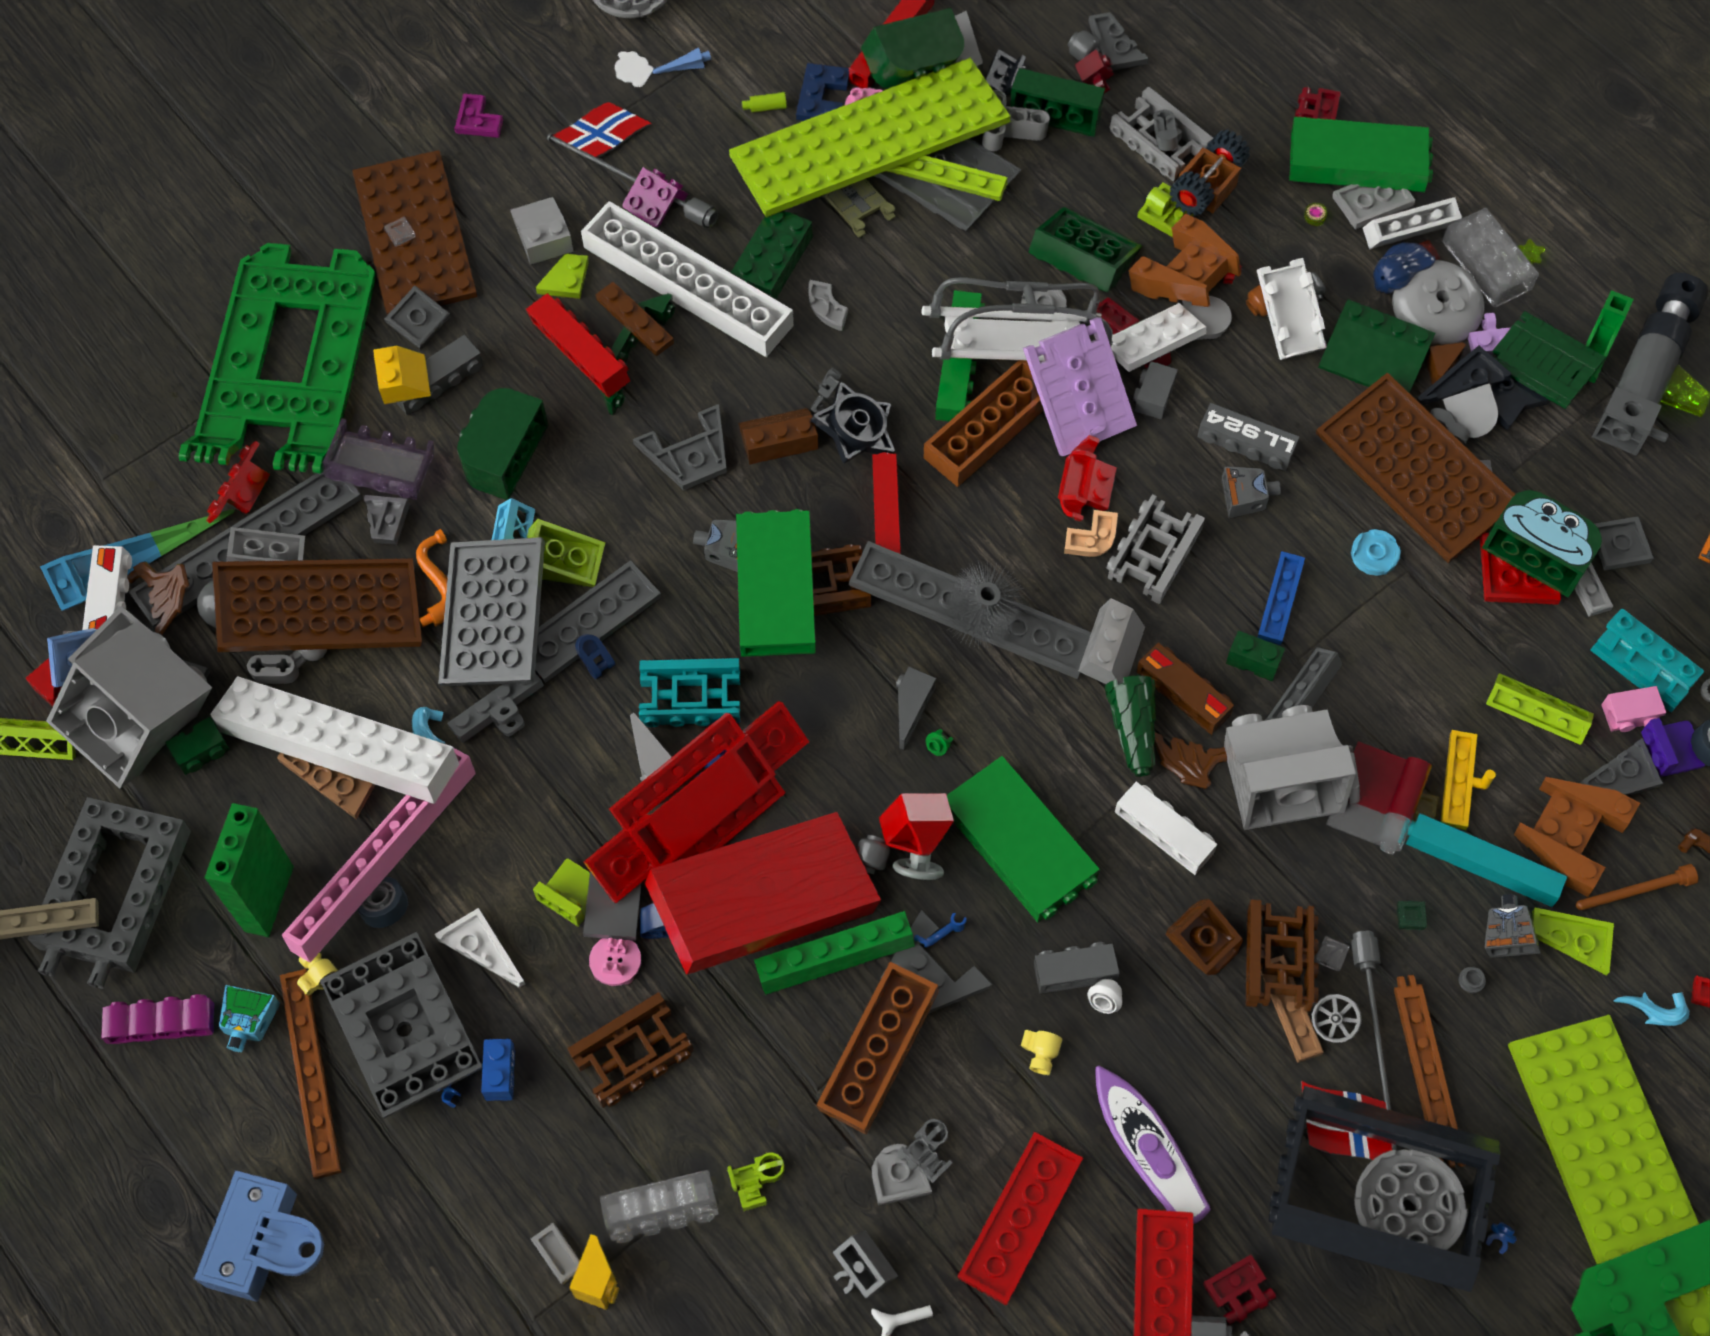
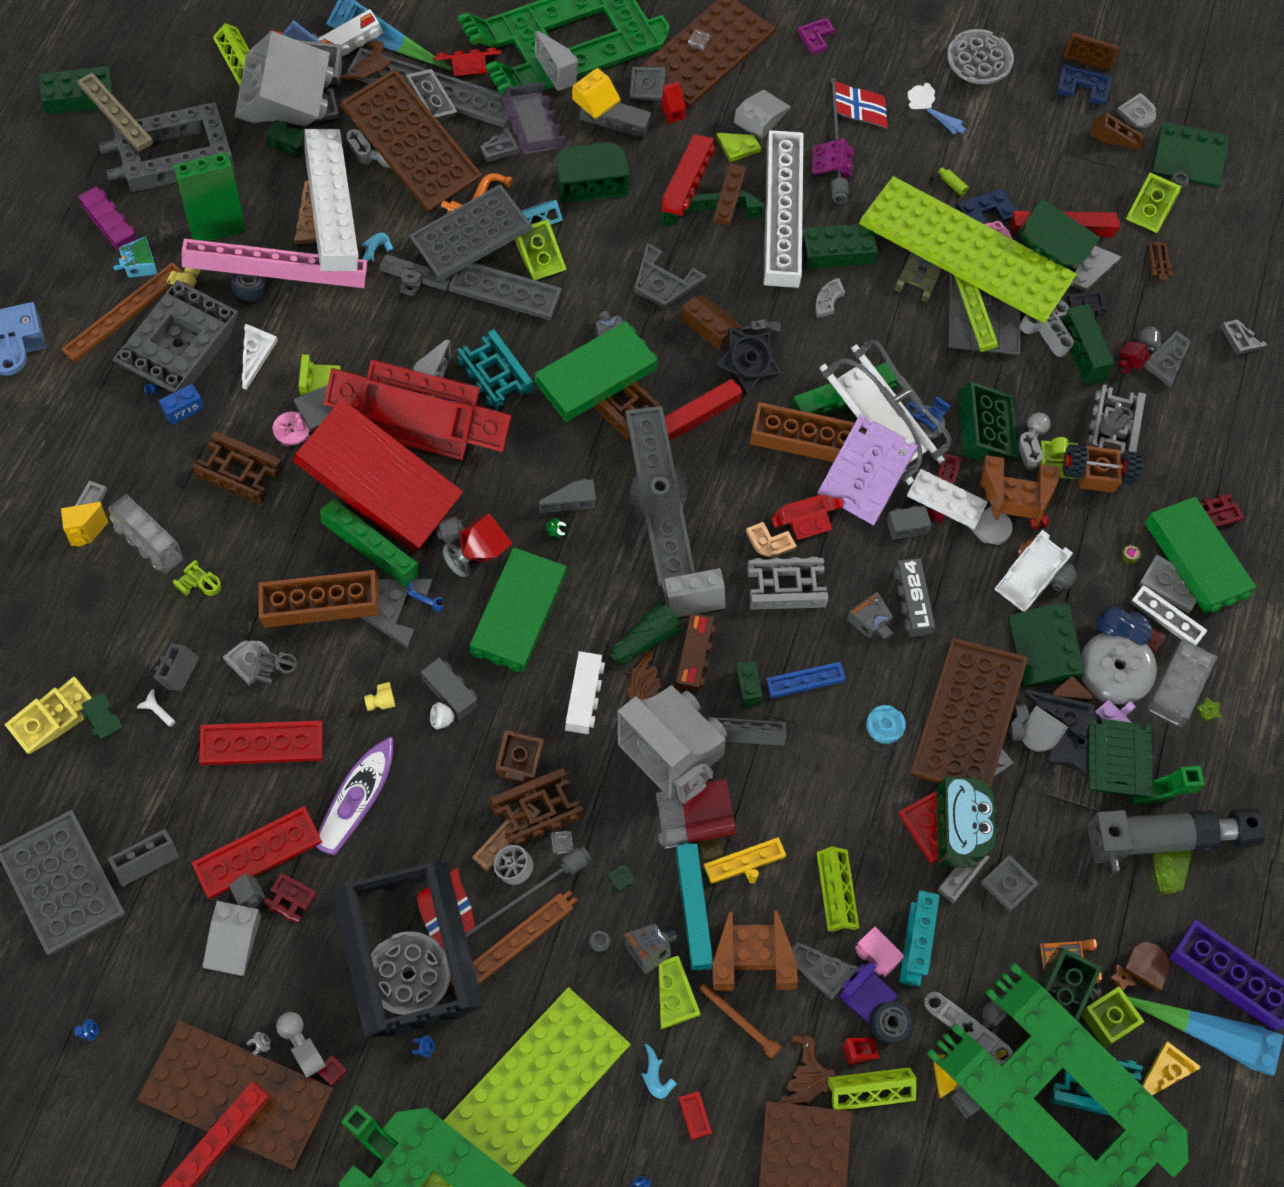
camera: 50 degrees right, 0 degrees up
dark blue plate [575,634,616,679] -> none
none -> light grey slope [535,31,578,91]
none -> red slope [661,82,686,124]
none -> blue piece [906,397,950,433]
none -> light grey beam [1018,412,1051,471]

